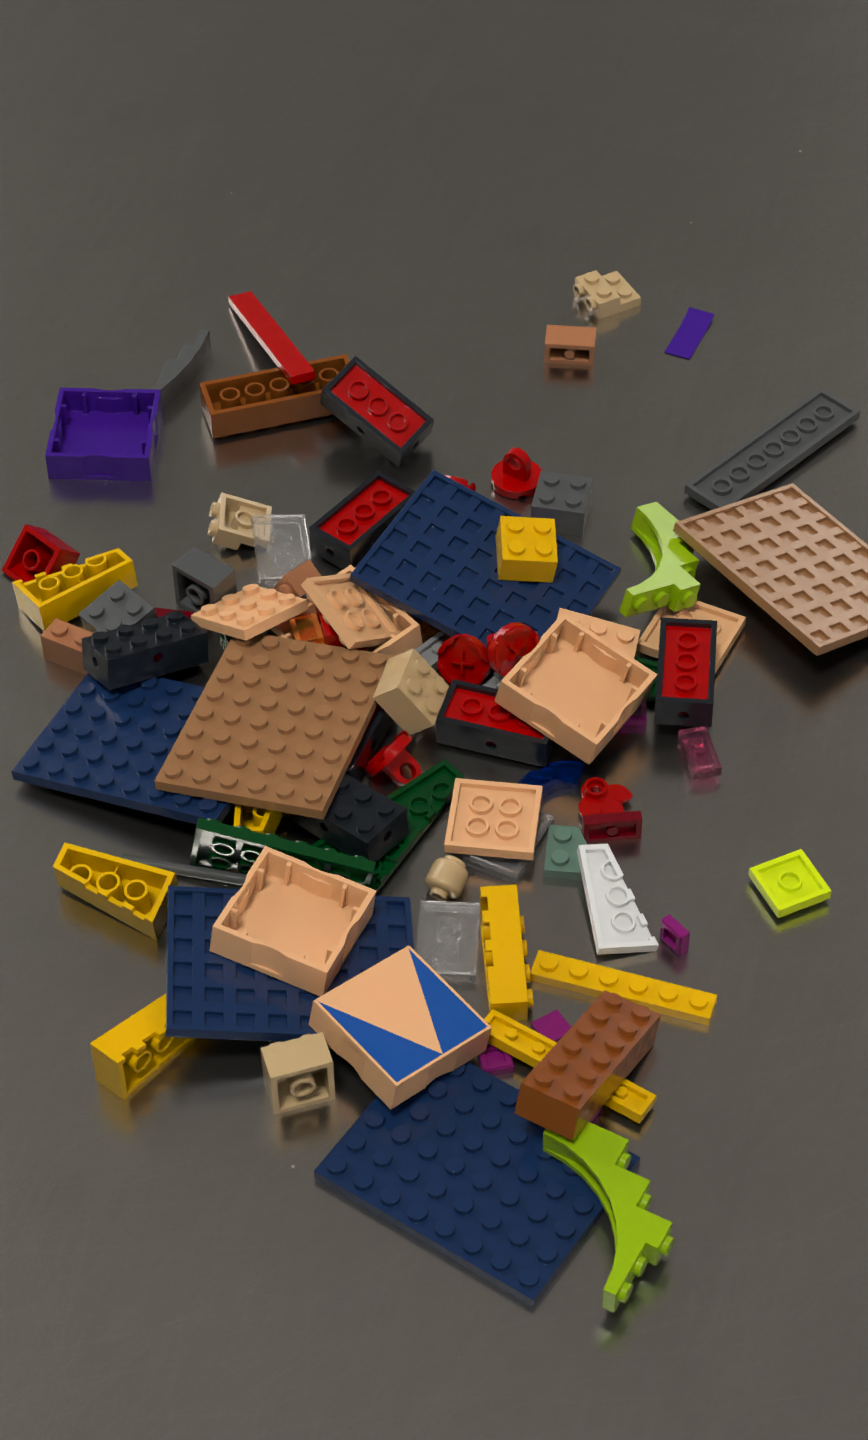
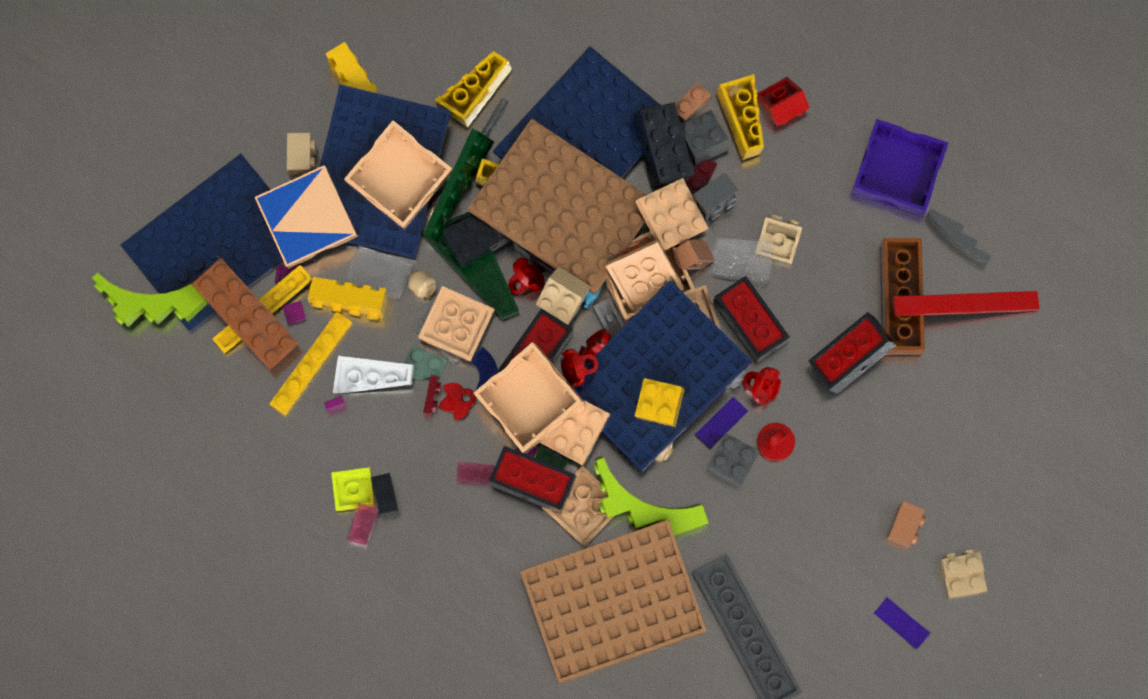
camera: 105 degrees right, 30 degrees up
none -> clear pink plate [347,502,378,545]
none -> black brick [371,473,400,518]

